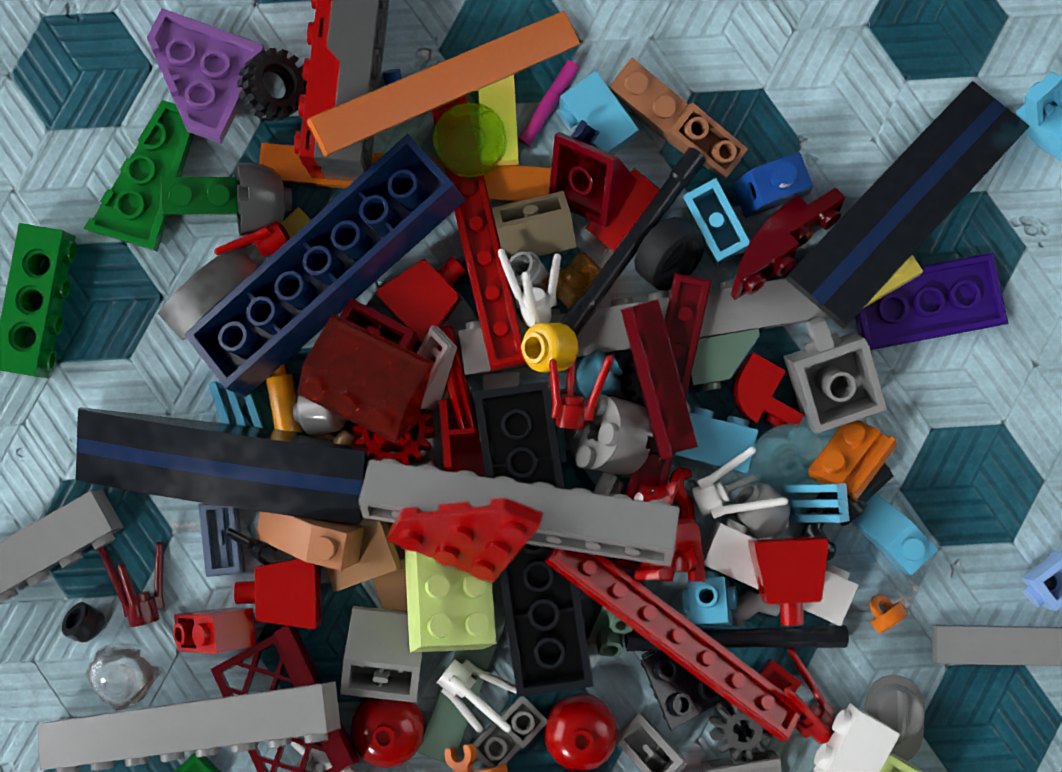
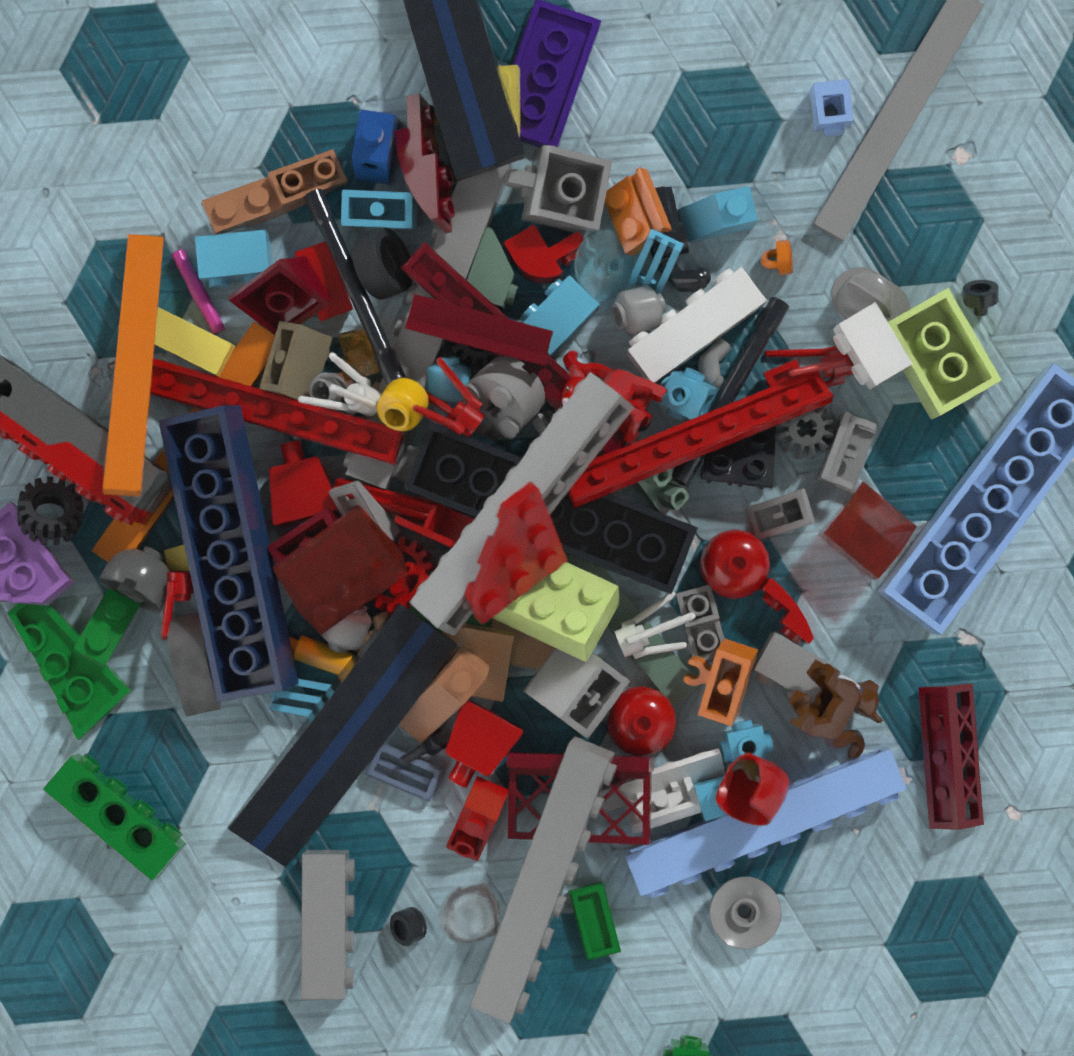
camera: 60 degrees left, 0 degrees up
dark red plant [98,542,165,627] -> none
blue piece [382,69,402,85] -> none
clear neon green tile [433,102,508,177] -> none
dark blue hand [570,120,600,145] -> none
white plant [692,446,788,519] -> none
red torso [748,536,828,626] -> none

